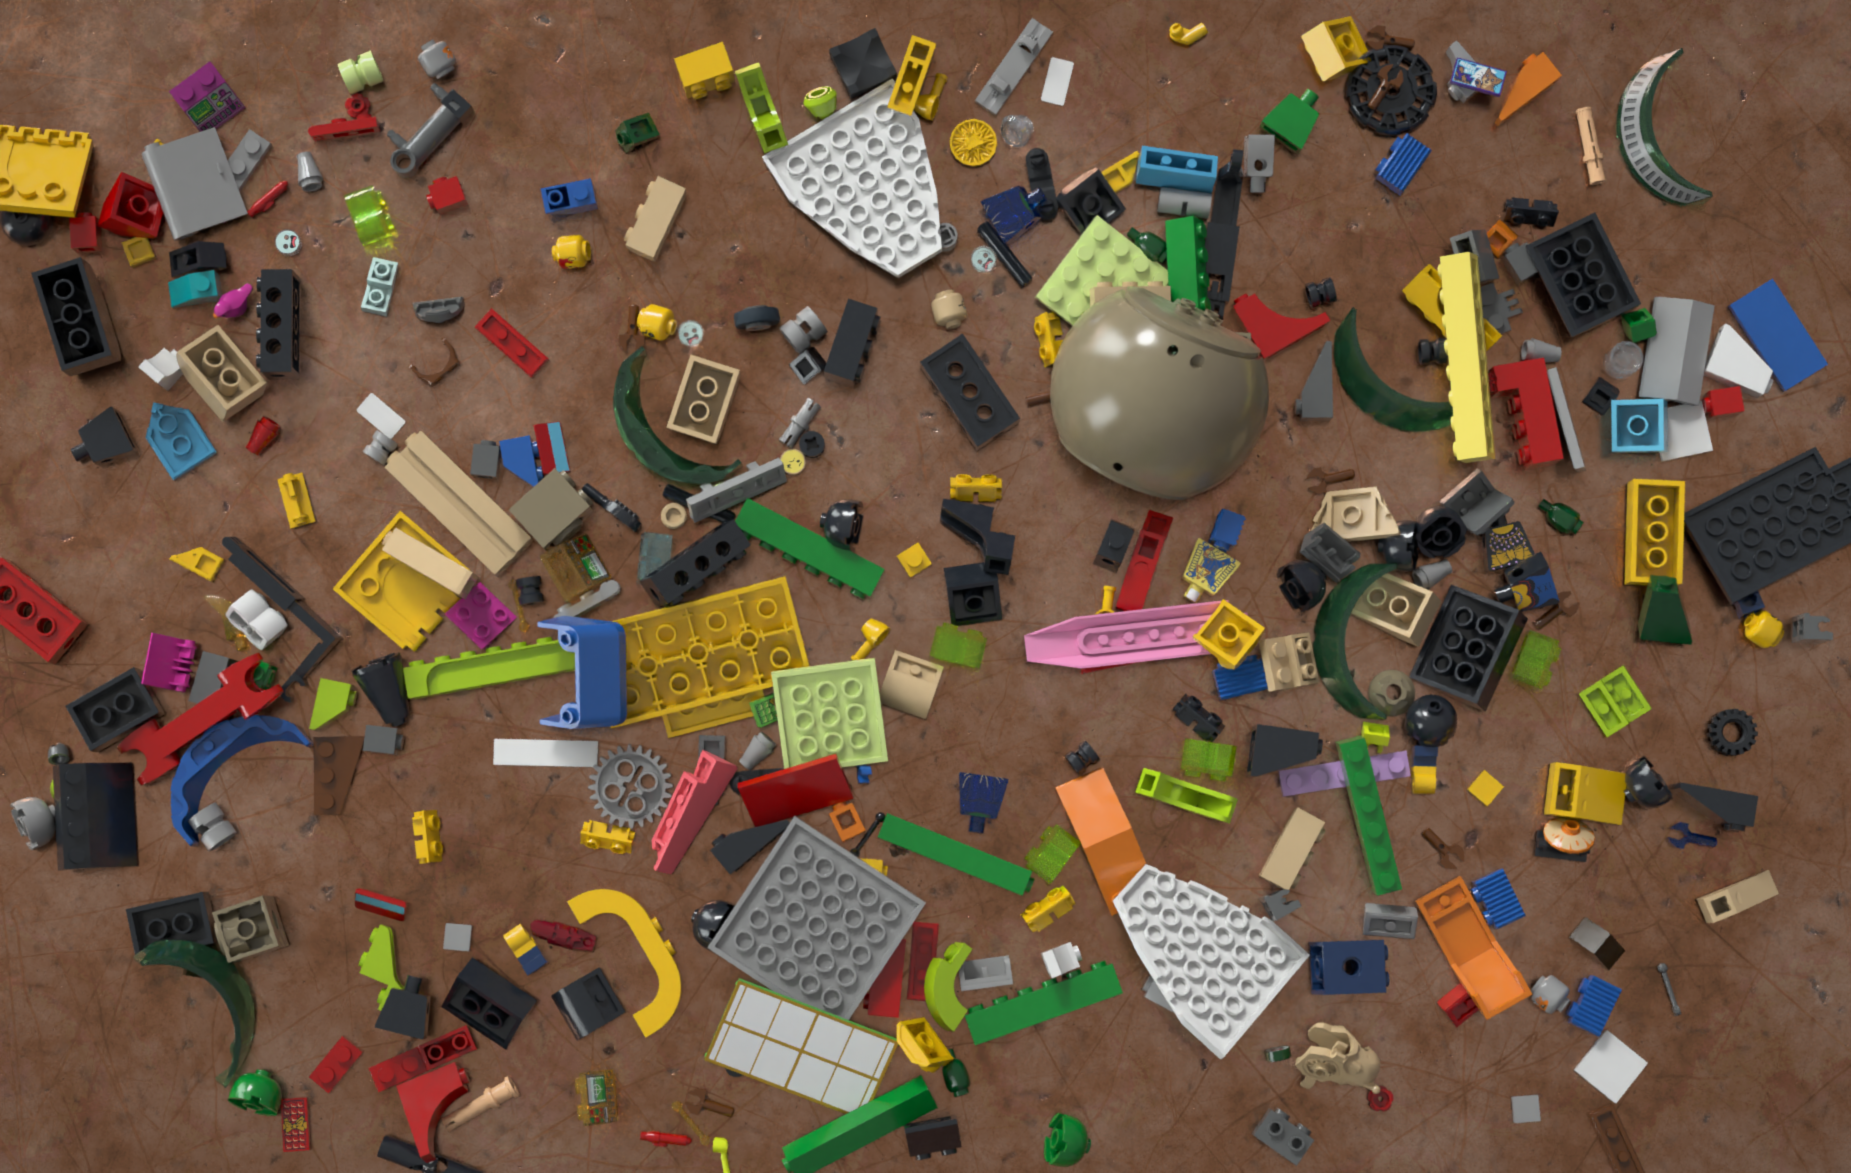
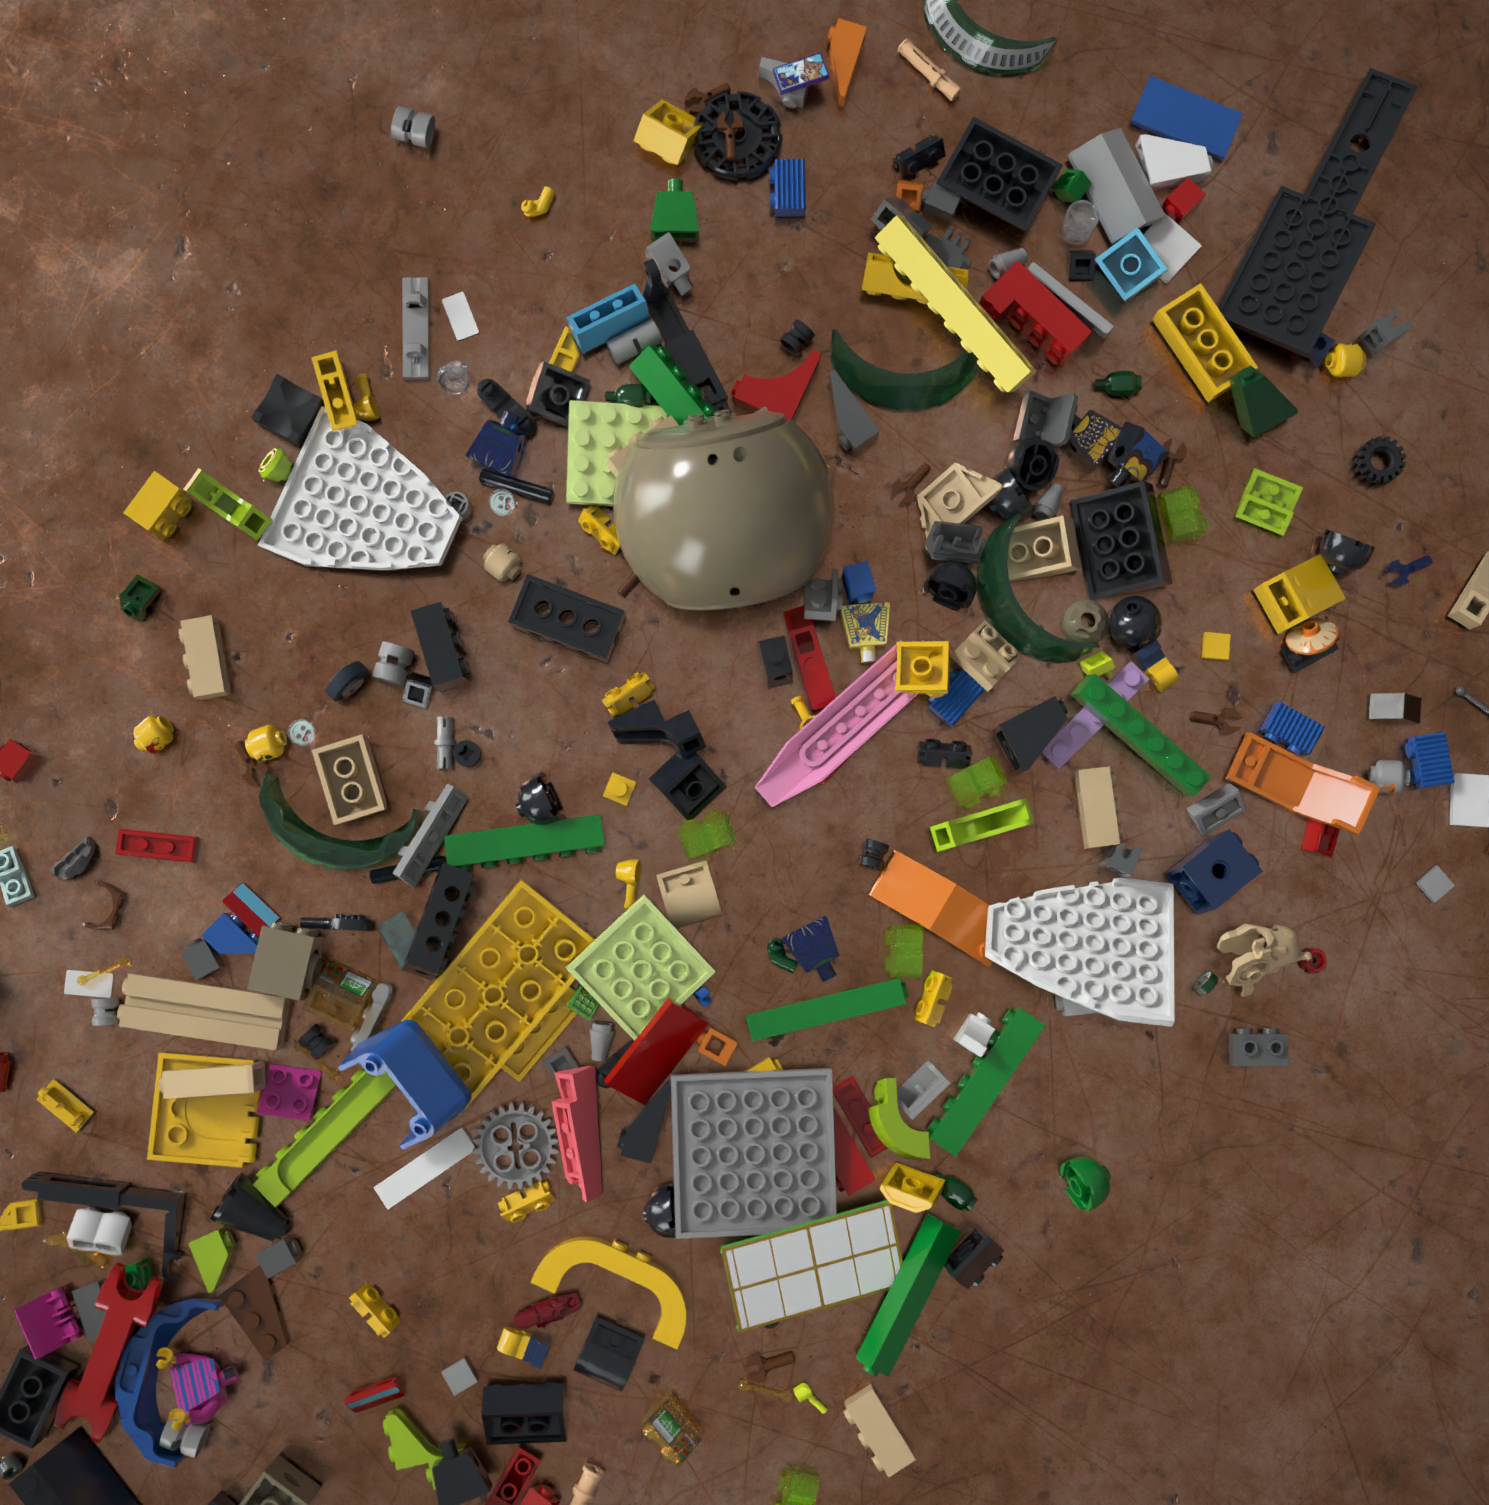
camera: 35 degrees left, 0 degrees up
blue slope [541,178,598,214] -> none
red piece [640,1131,692,1147] -> none
tan tile [661,503,687,529] -> none
light yellow tile [780,449,806,475] -> none
black hinge [850,812,885,857] -> none
yellow wheel [950,119,997,167] -> none
black wheel [1418,338,1448,365] -> none
black slope [1669,783,1758,832] -> none
none -> clear yellow hinge [77,956,130,986]
none -> torso [156,1347,239,1431]
none -> dark green arm [767,938,798,974]
none -> light grey bracket [804,569,843,621]

